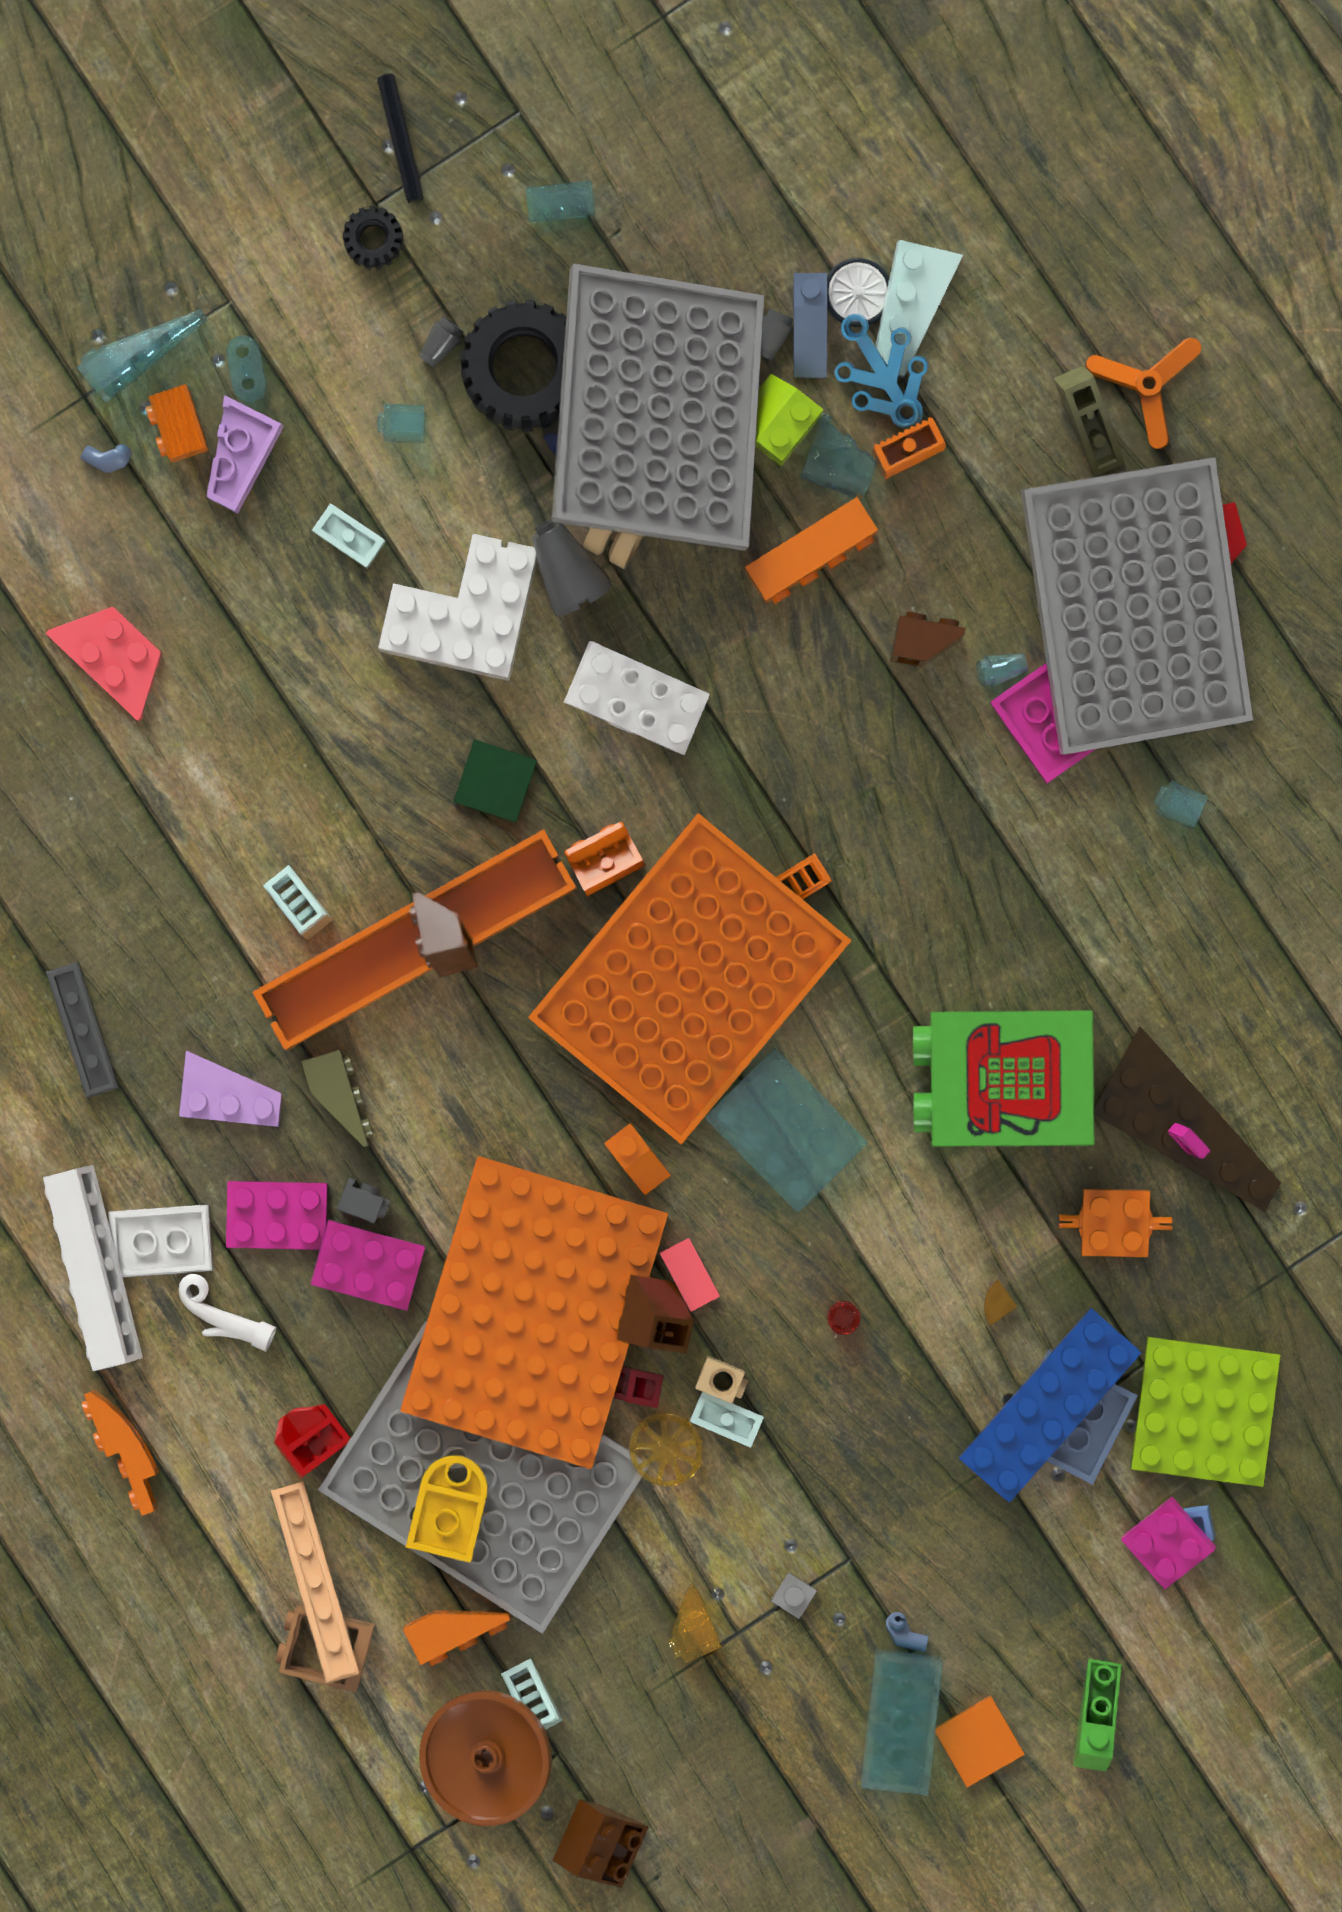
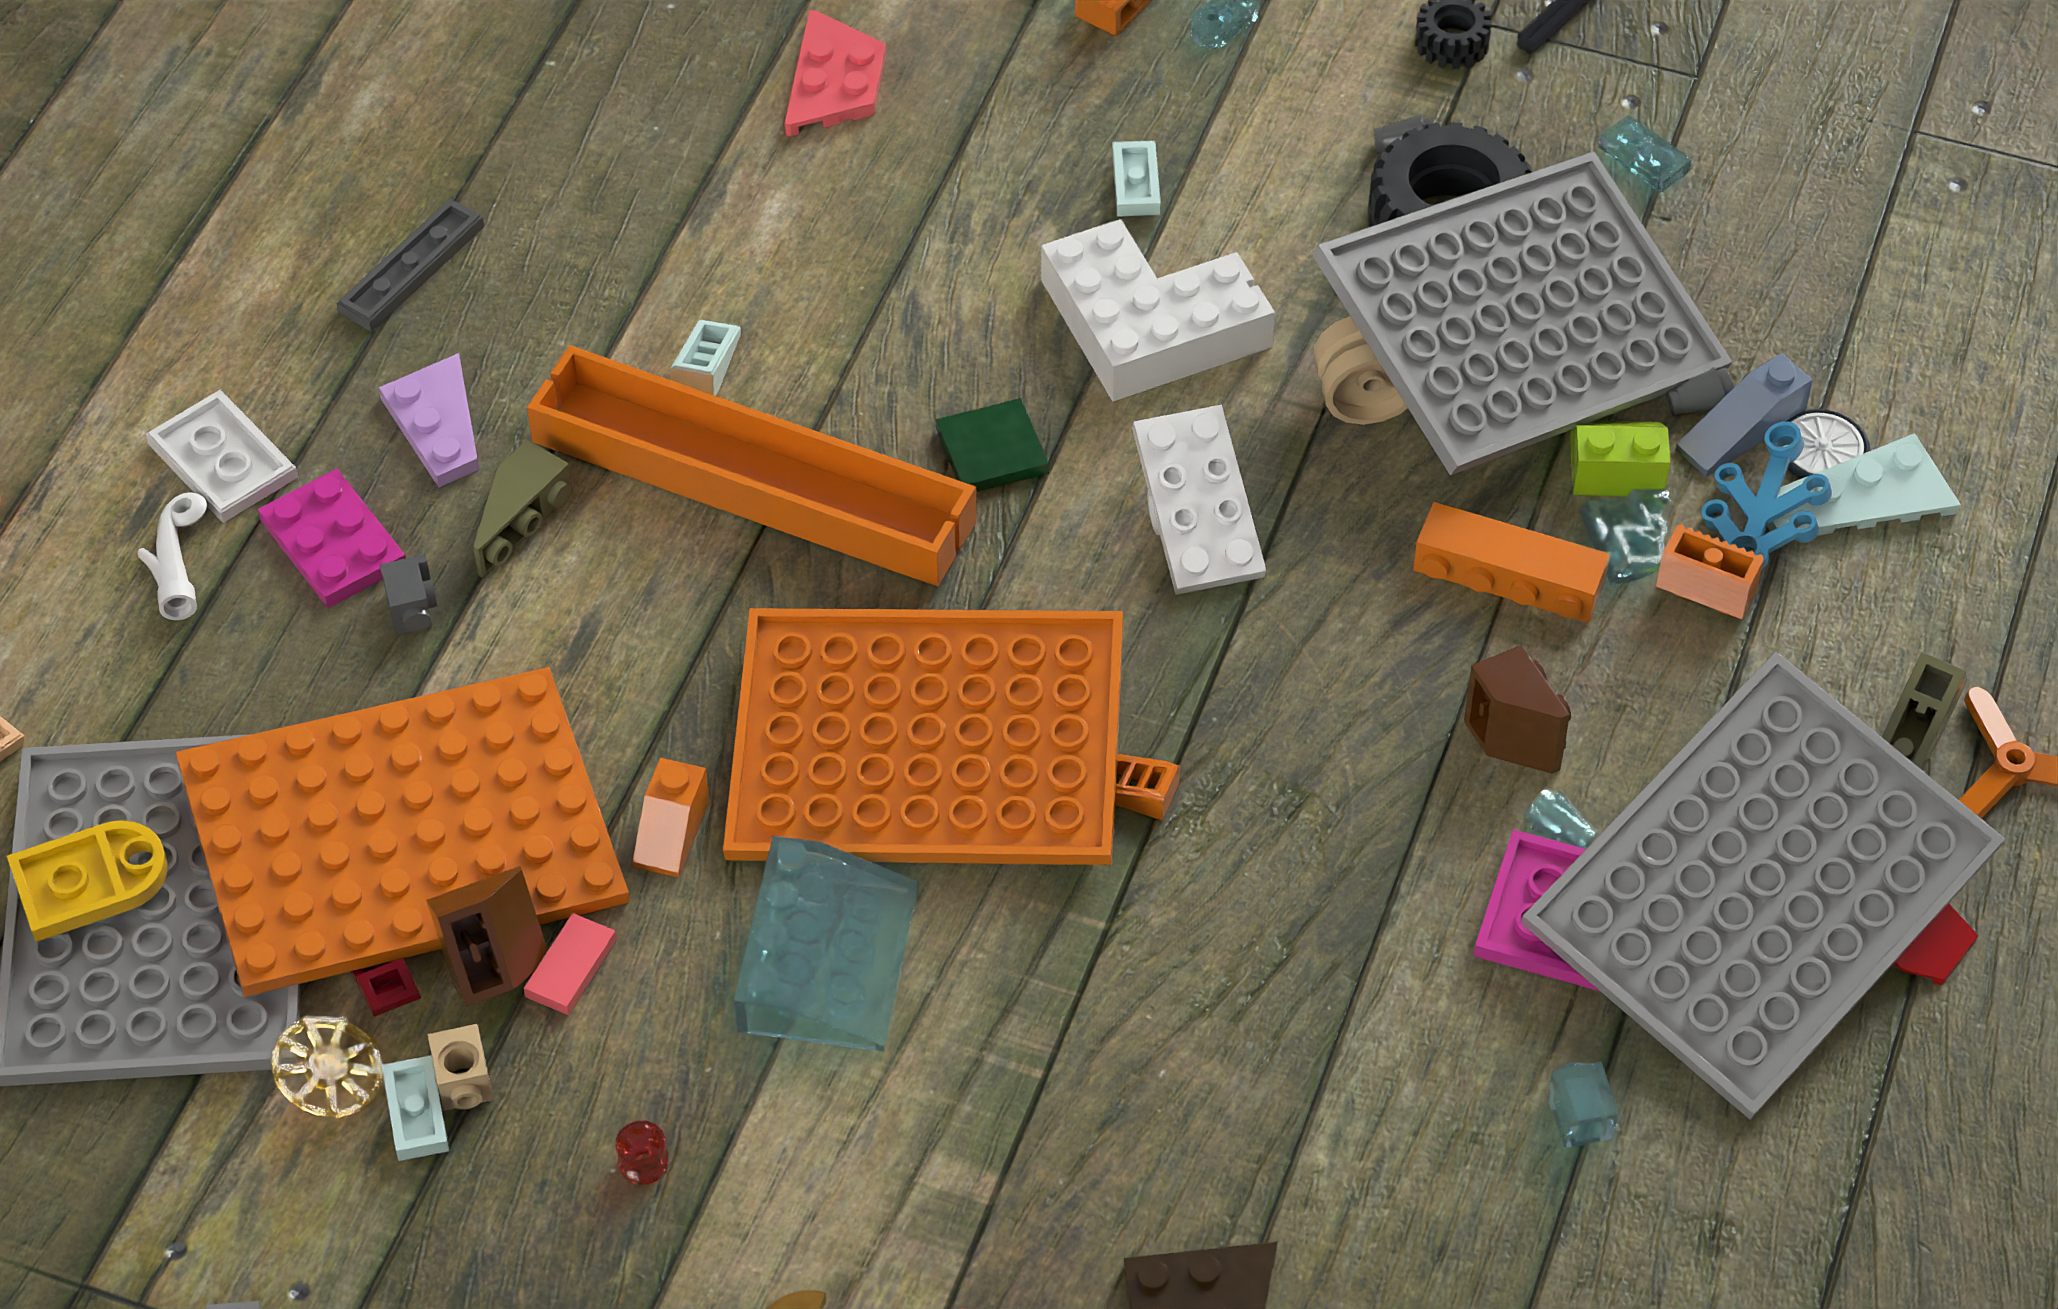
camera: 50 degrees right, 35 degrees down
white brick [43,1165,143,1371] -> none
lavender wing [207,395,284,514] -> none
red slope [273,1404,351,1479] -> none
dark pink plate [310,1220,425,1311] -> none
clear light blue brick [377,404,426,443] -> none
slope [410,892,478,977] -> none
dark grey cone [532,519,612,616] -> none
orange bracket [564,821,646,896] -> none
clear yellow slope [668,1582,722,1663] -> none
bright green brick [913,1011,1094,1146] -> none

